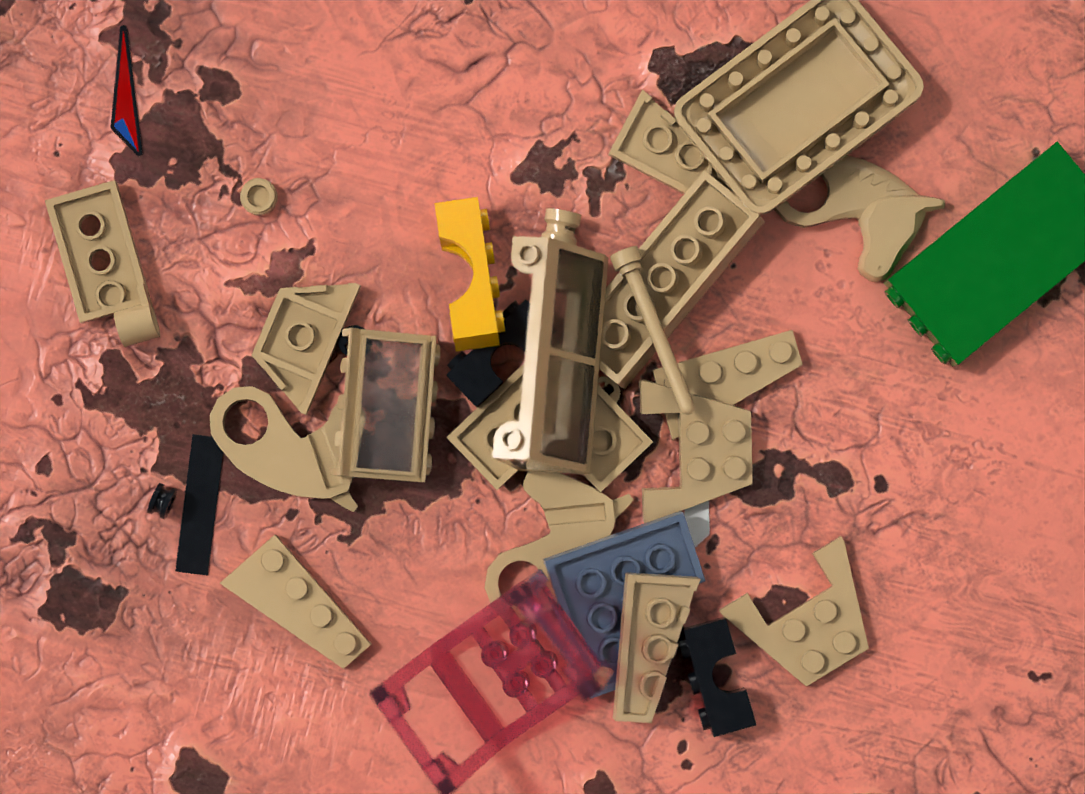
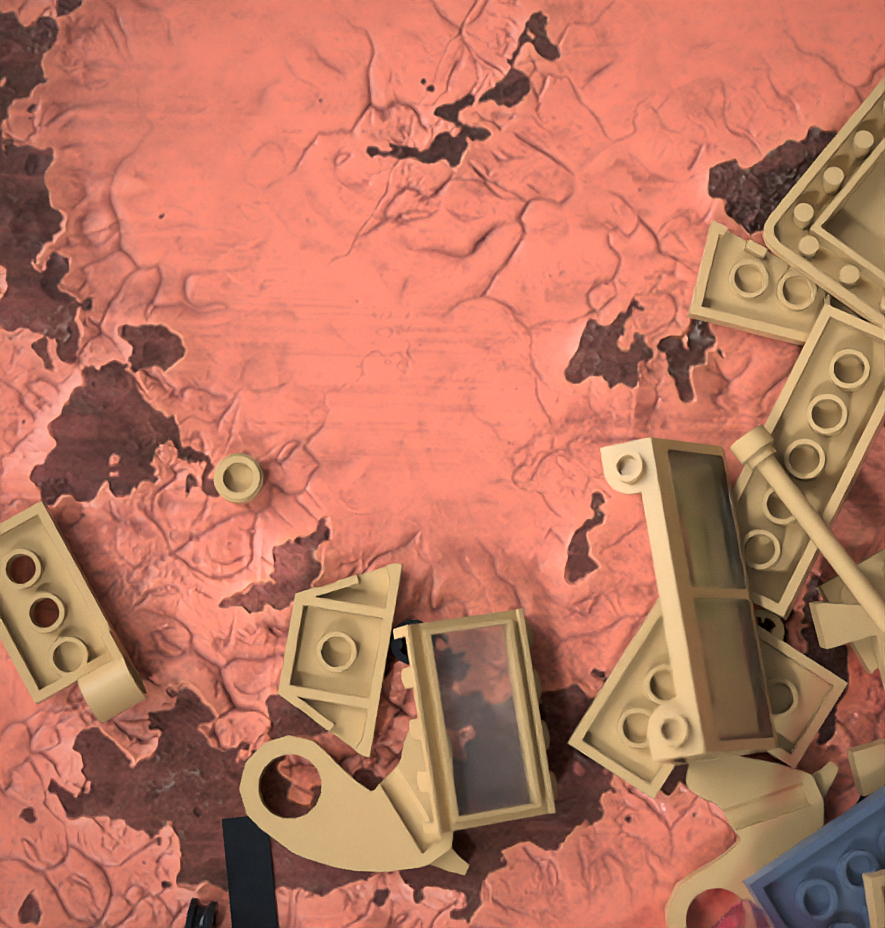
camera: 10 degrees left, 5 degrees down
sticker [111,25,143,156] -> none
yellow arch [434,197,505,352] -> none
black arch [446,299,556,408] -> none
tan wheel [541,208,582,251] -> none

